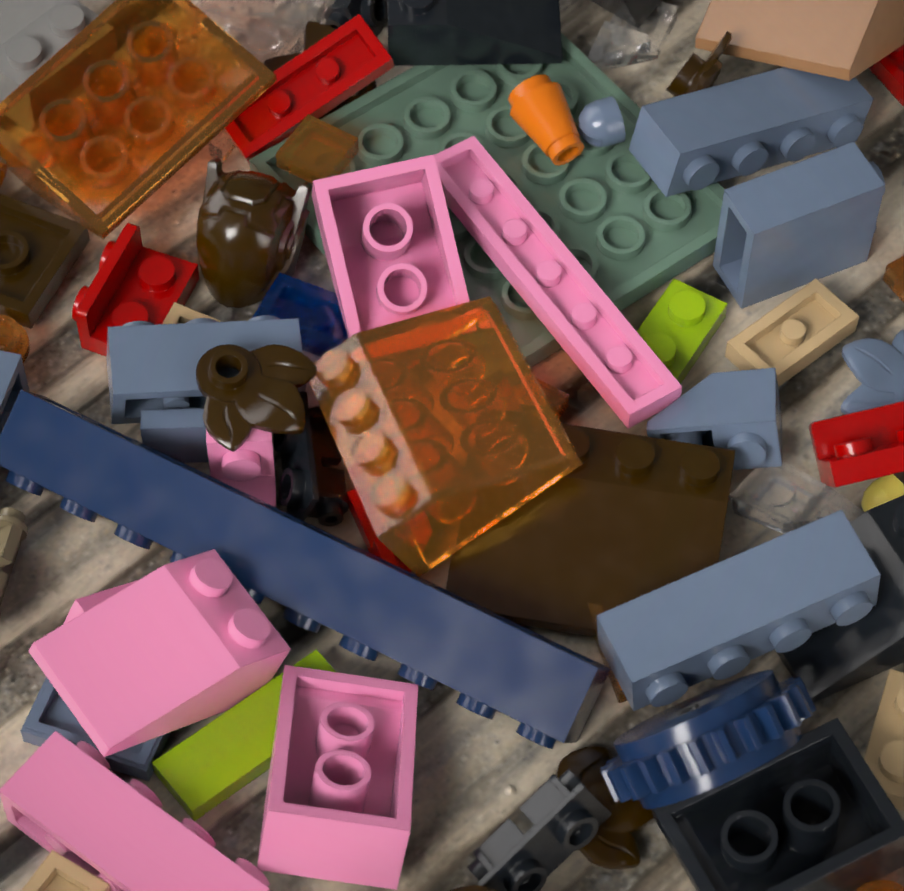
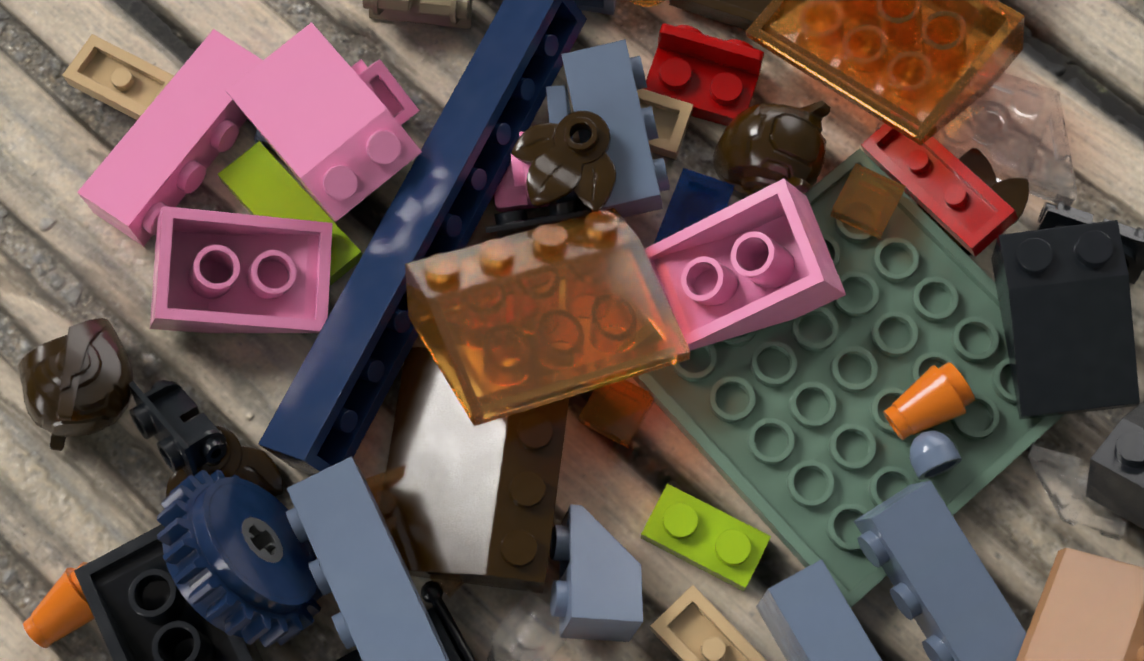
camera: 90 degrees right, 15 degrees up
bright pink plate [435,136,682,429] -> none
dark brown plate [666,31,732,97] -> none

